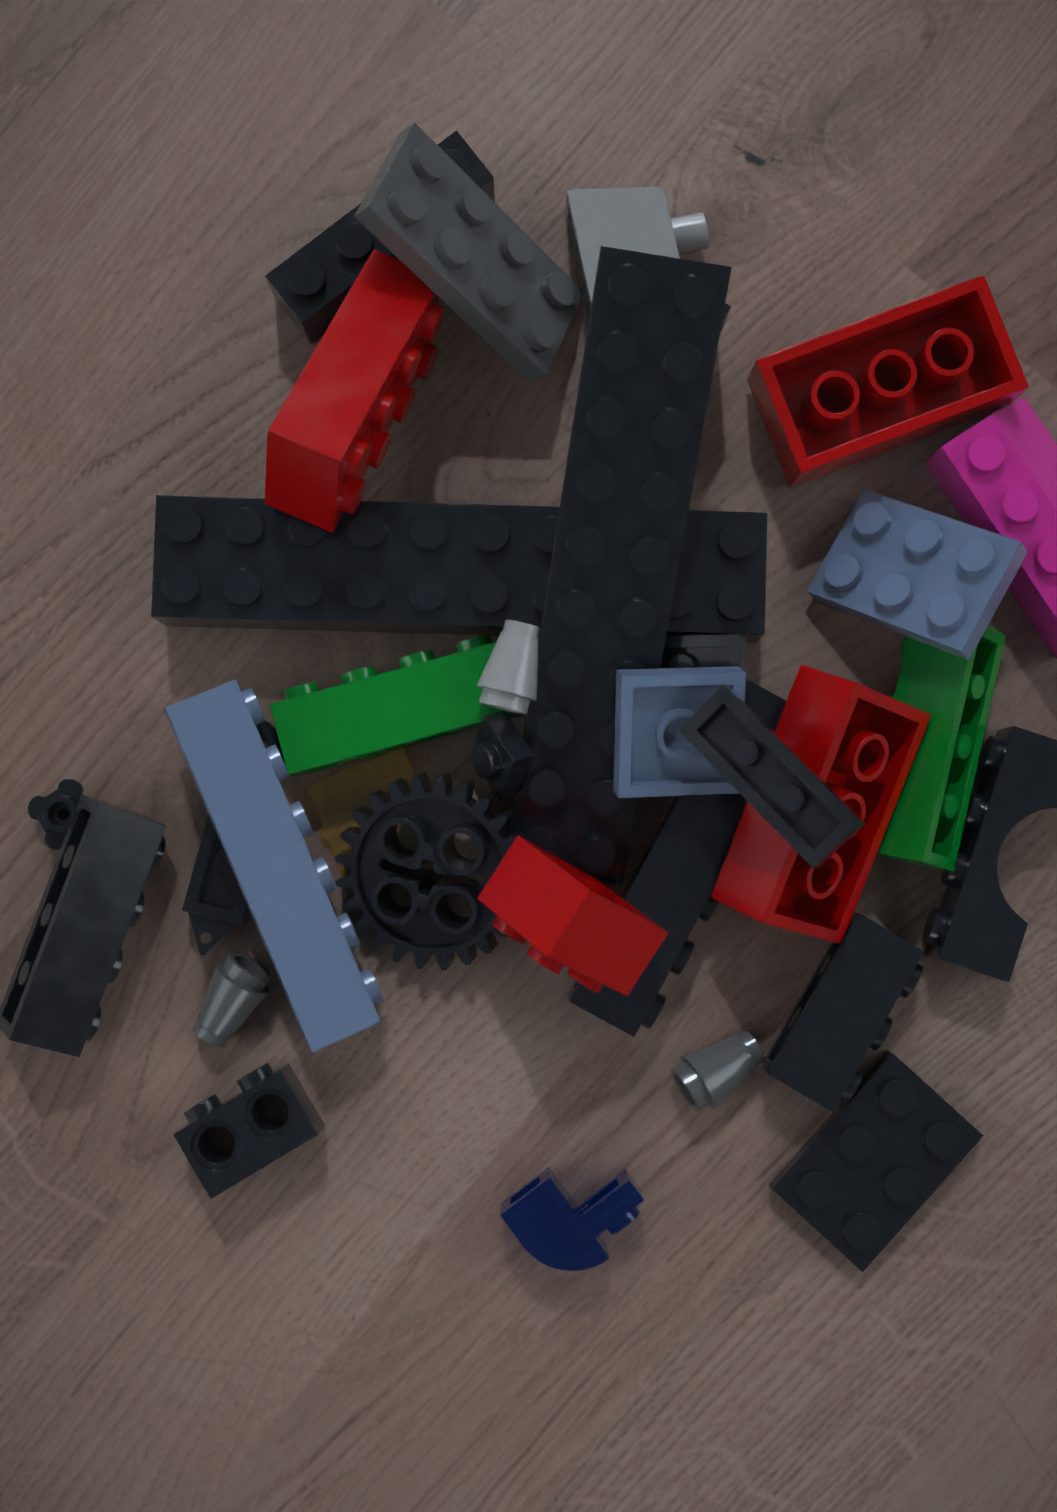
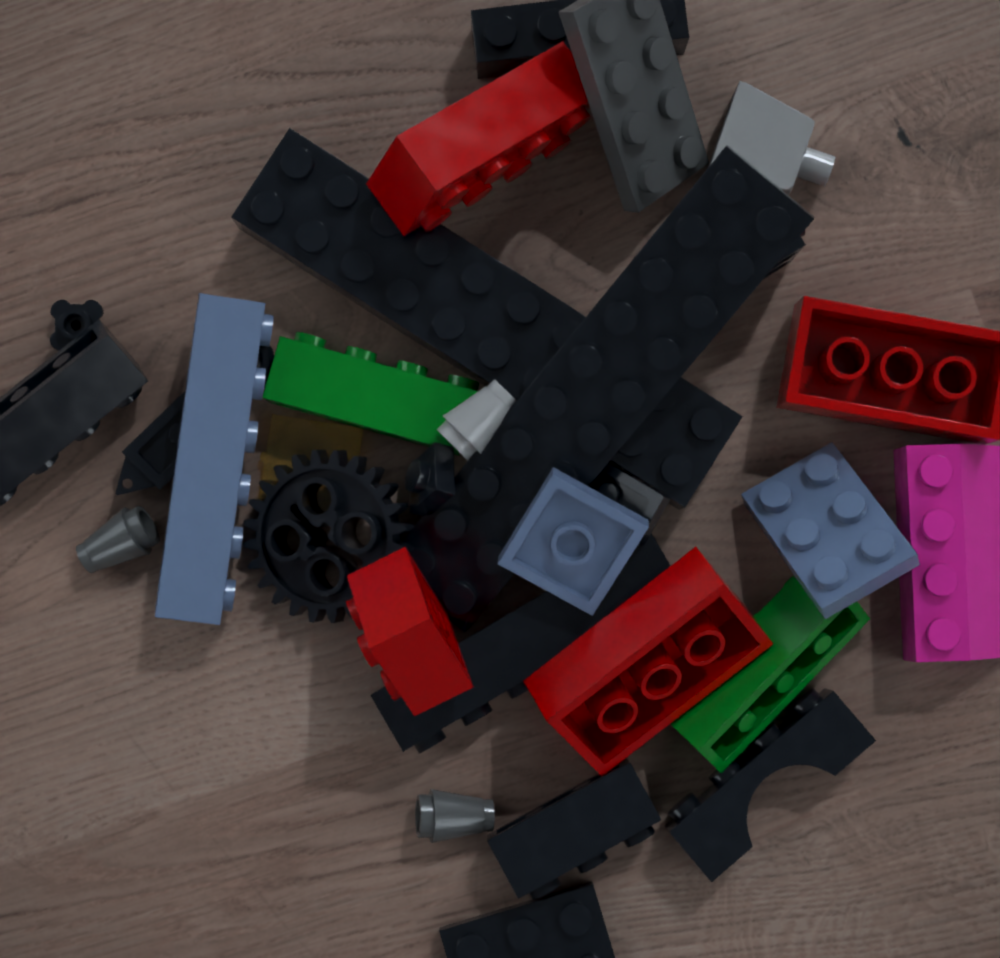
camera: 30 degrees right, 0 degrees up
black brick [173,1062,325,1199] -> none
clear blue brick [500,1167,644,1271] -> none
black plate [679,685,865,869] -> none

